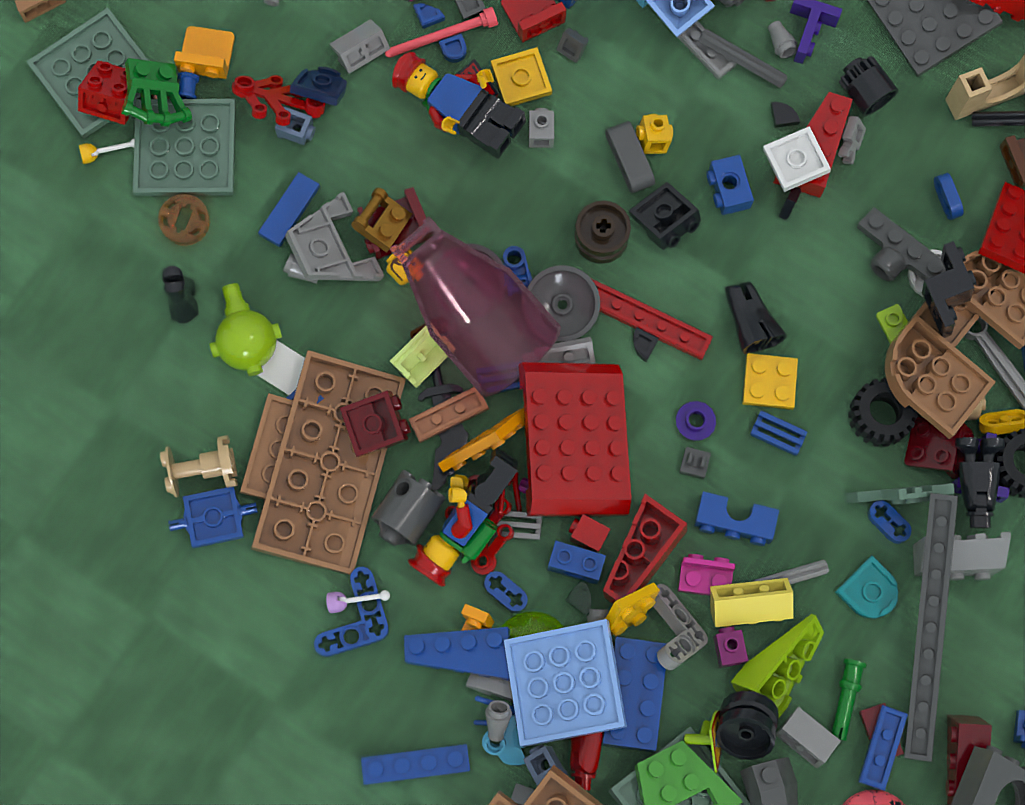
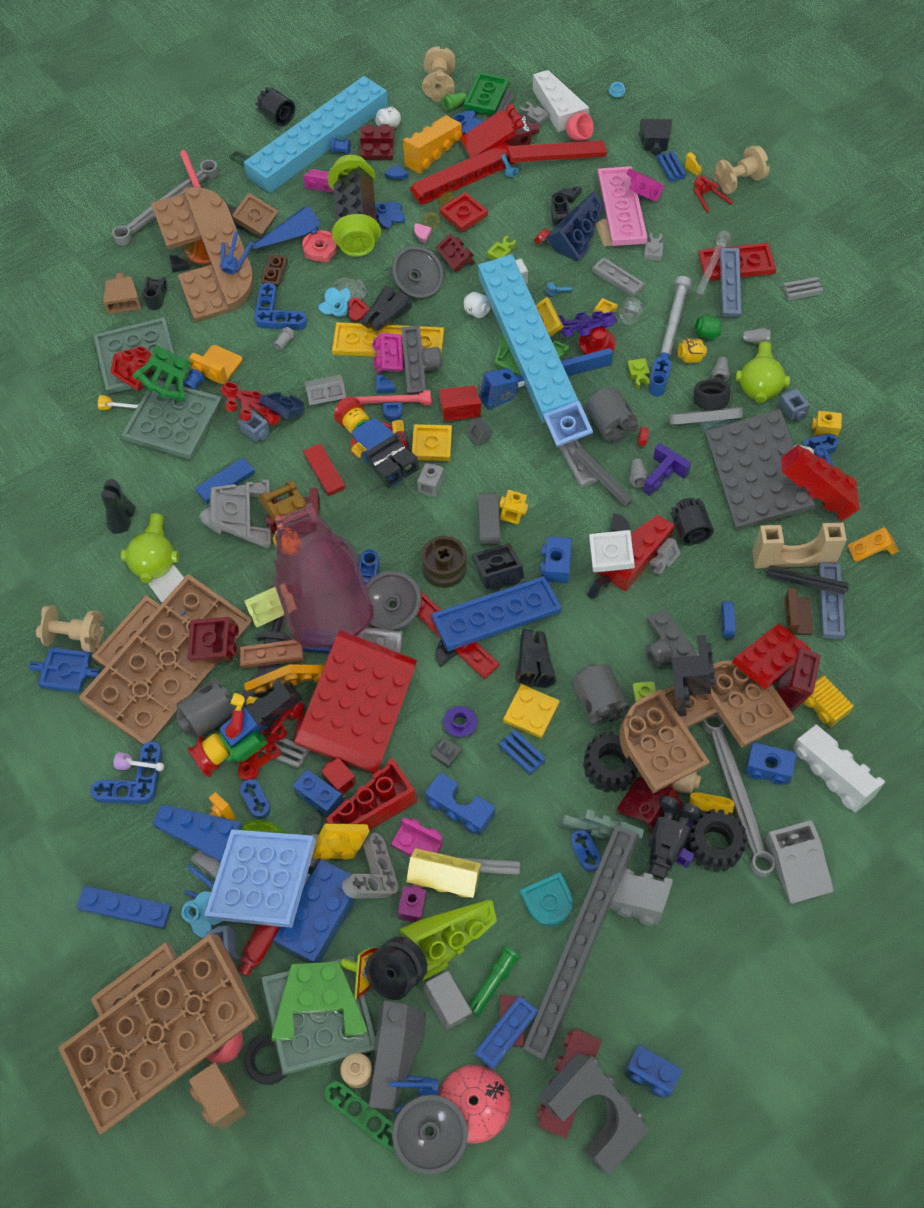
camera: 25 degrees right, 15 degrees down
clear orange piece [158,194,210,245] -> none
light grey cone [485,700,512,742] -> none
none -> red tile [303,443,346,496]
none -> blue plate [432,576,562,651]
none -> dark grey cylinder [572,664,629,726]

